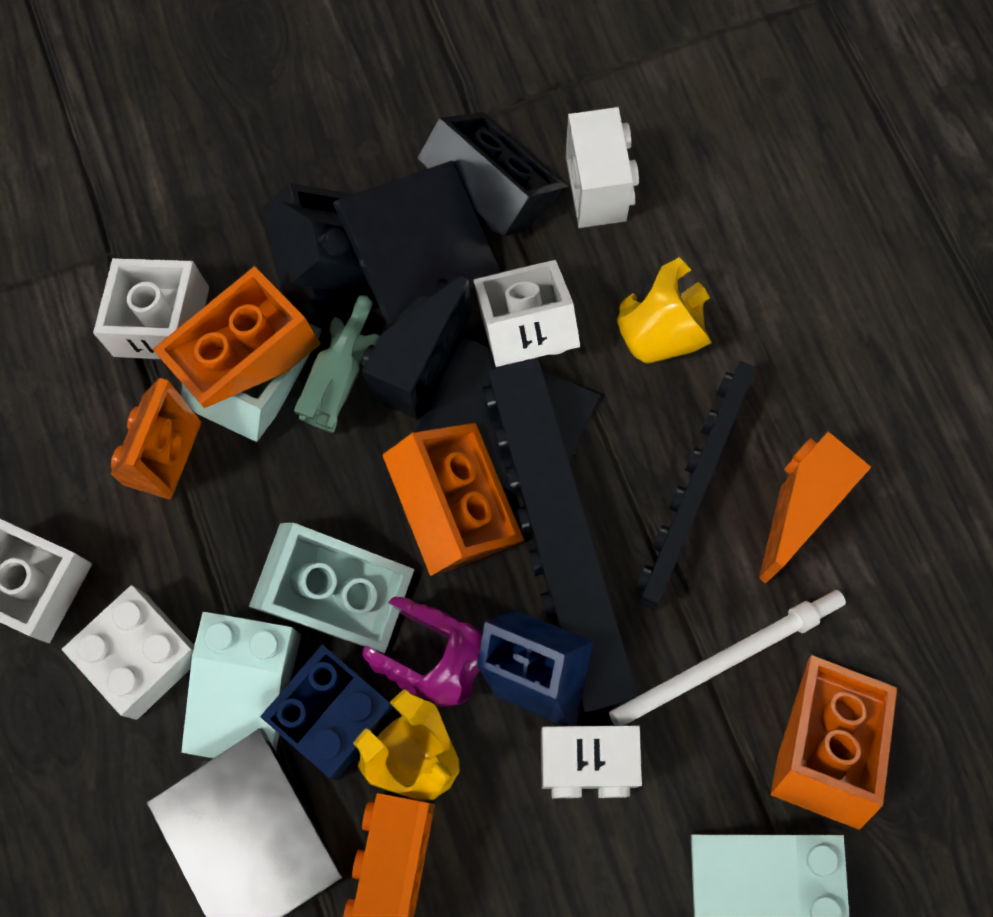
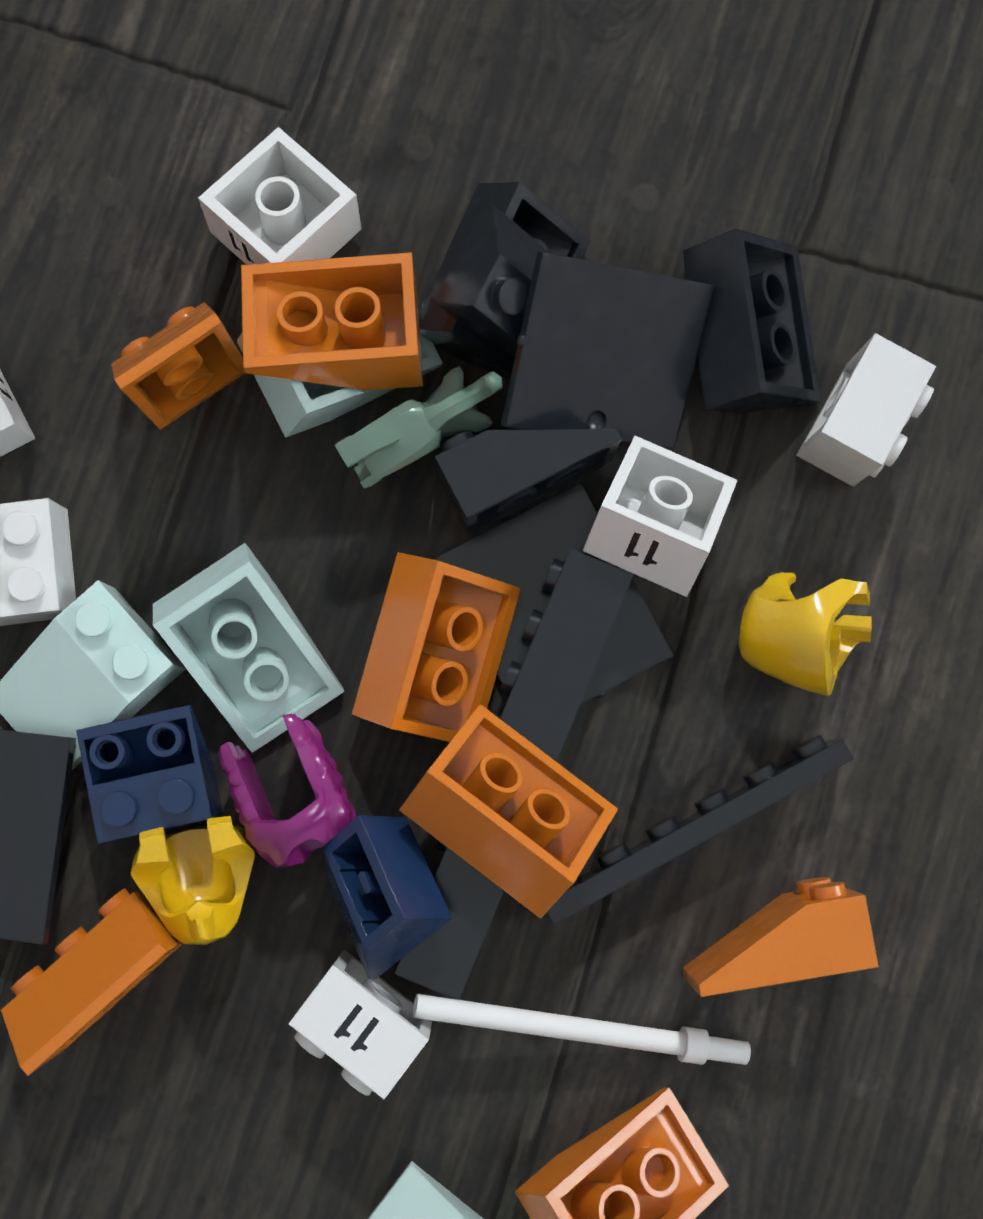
camera: 30 degrees right, 10 degrees up
none -> orange slope [399,704,618,919]

